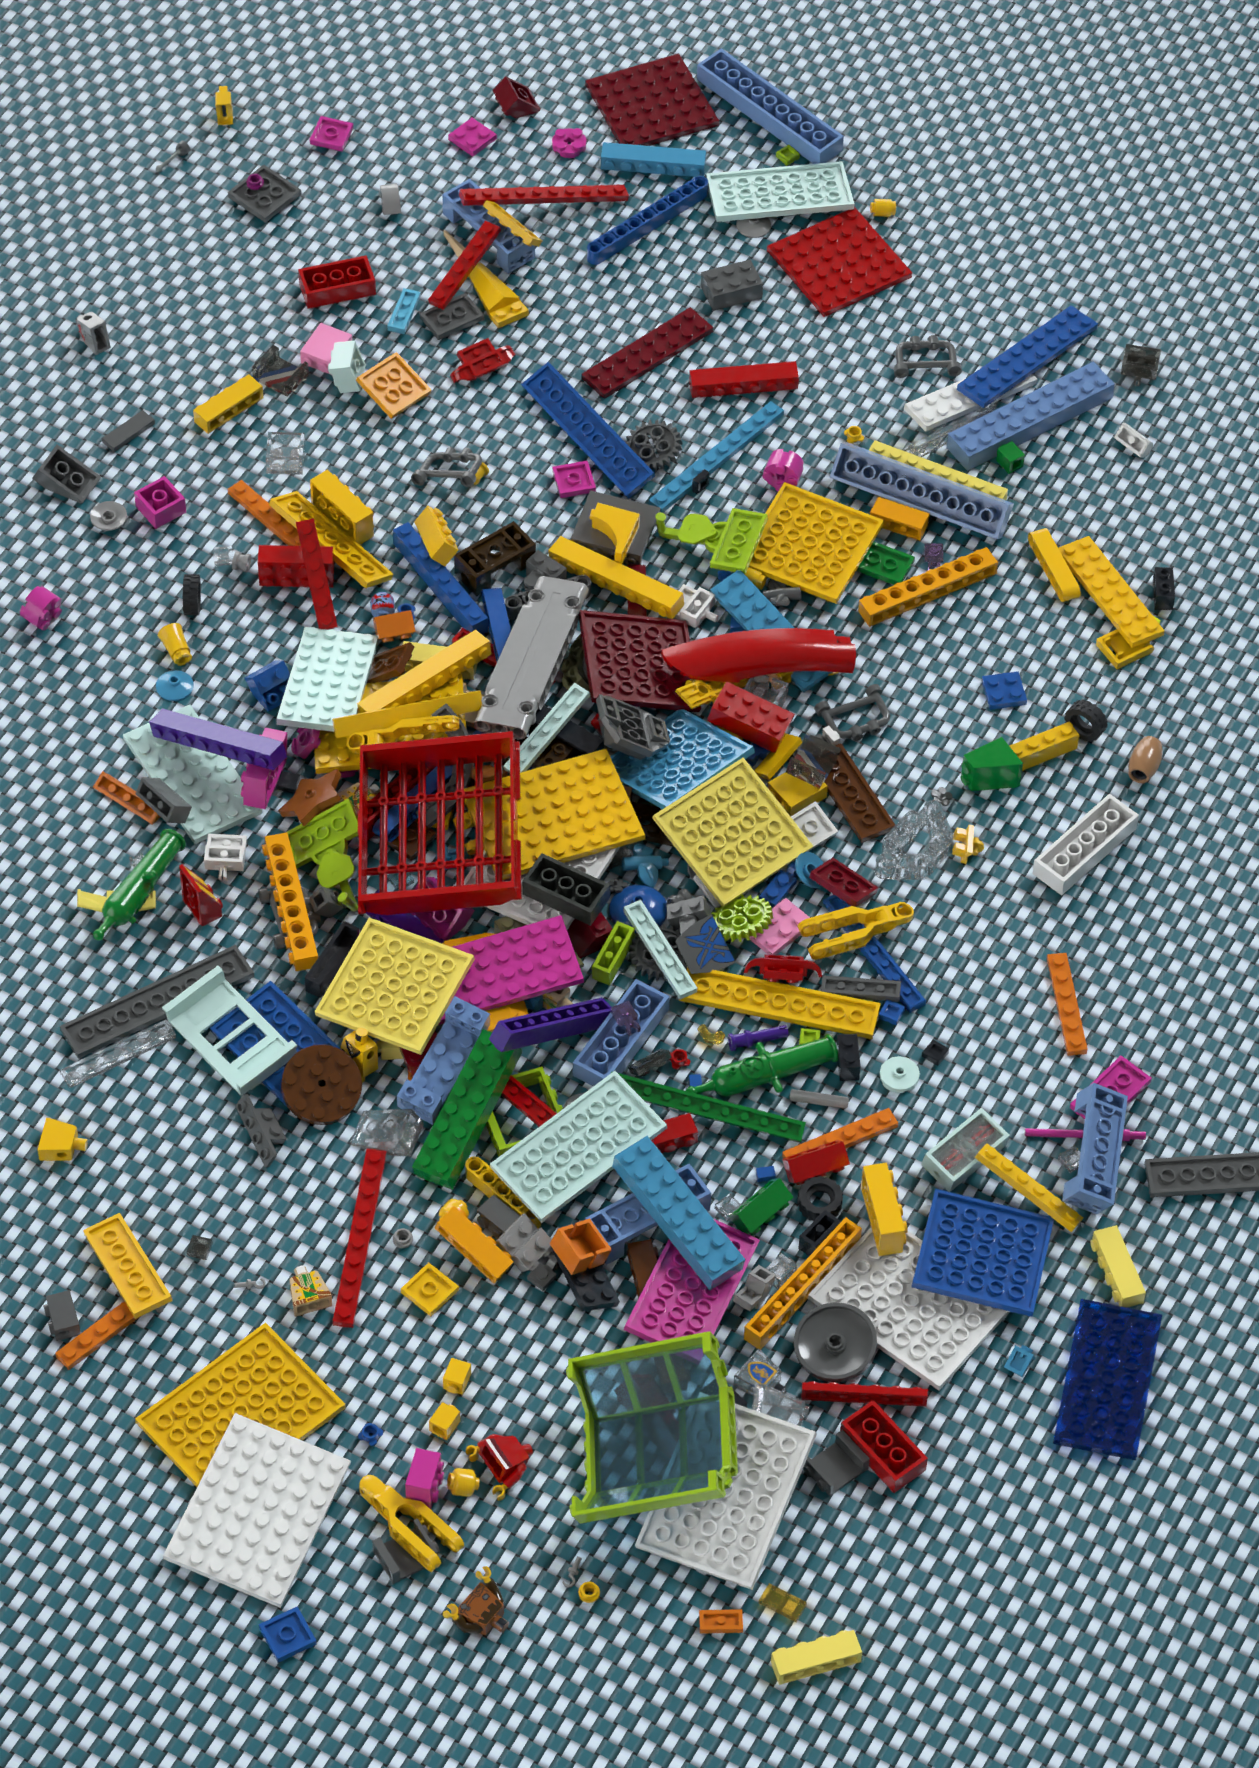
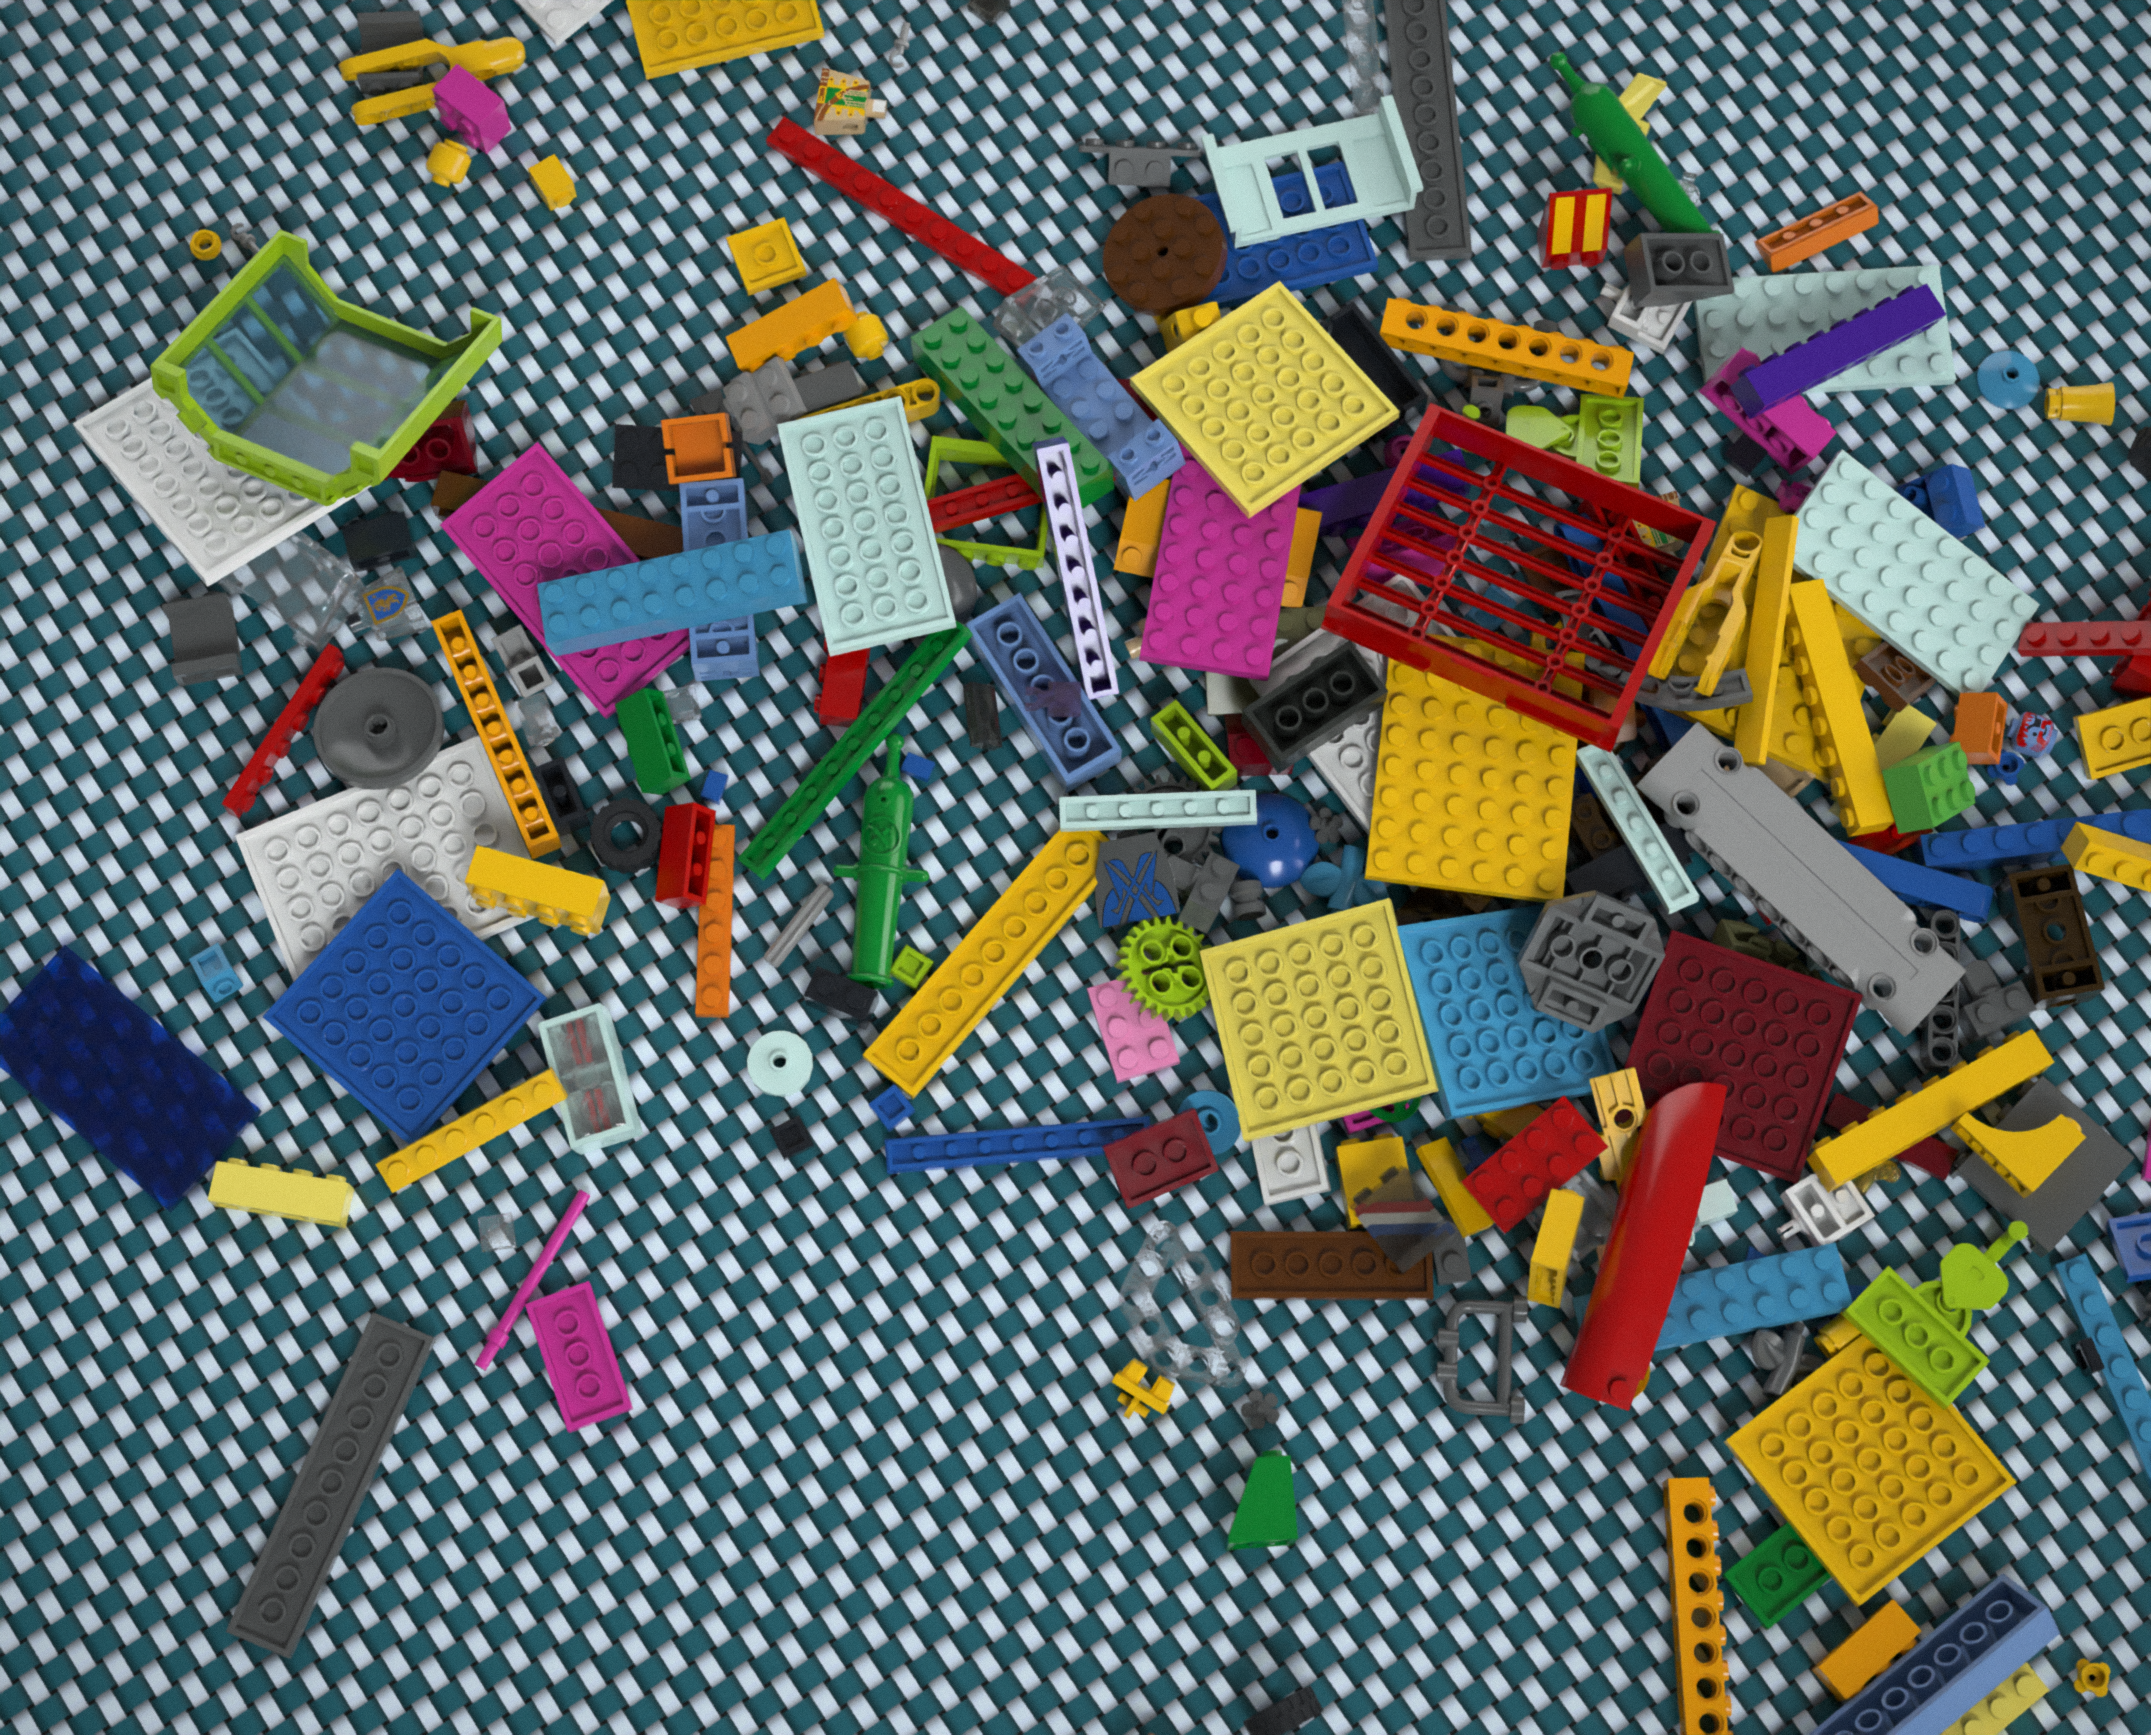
camera: 115 degrees right, 20 degrees up
dark grey brick [135,777,192,823] -> none
dark orange plate [278,769,341,826] -> none
blue plate [358,1423,383,1446] -> none
light grey plate [393,1228,413,1248] -> none
yellow brick [443,1358,471,1395] -> none
torso [443,1566,509,1635] -> none
red torso [465,1434,533,1501] -> none
red plate [668,1049,691,1070] -> none
clear yellow arm [697,1024,725,1045] -> none
orange plate [699,1609,743,1633] -> none
dark purple pin [727,1025,789,1051] -> none
red plate [744,954,822,983] -> none
blue plate [759,861,797,908] -> none
clear yellow tile [759,1583,807,1623] -> none
dark pink brick [762,449,804,491] -> none
yellow piece [797,902,914,960] -> none
dark grey plate [821,975,901,1002] -> none
white plate [822,726,840,747] -> none
red brick [840,1400,928,1493] -> none
clear purple plate [924,543,943,570] -> none
blue plate [981,671,1027,710] -> none
yellow brick [1009,721,1079,771] -> none
white brick [1032,794,1139,895] -> none
orange plate [1047,953,1088,1056] -> none
medium blue plate [1062,1083,1128,1214] -> none
none -> yellow arch [1527,1189,1585,1309]
none -> dark grey slope [1623,233,1735,307]
none -> bright green brick [1882,741,1976,834]

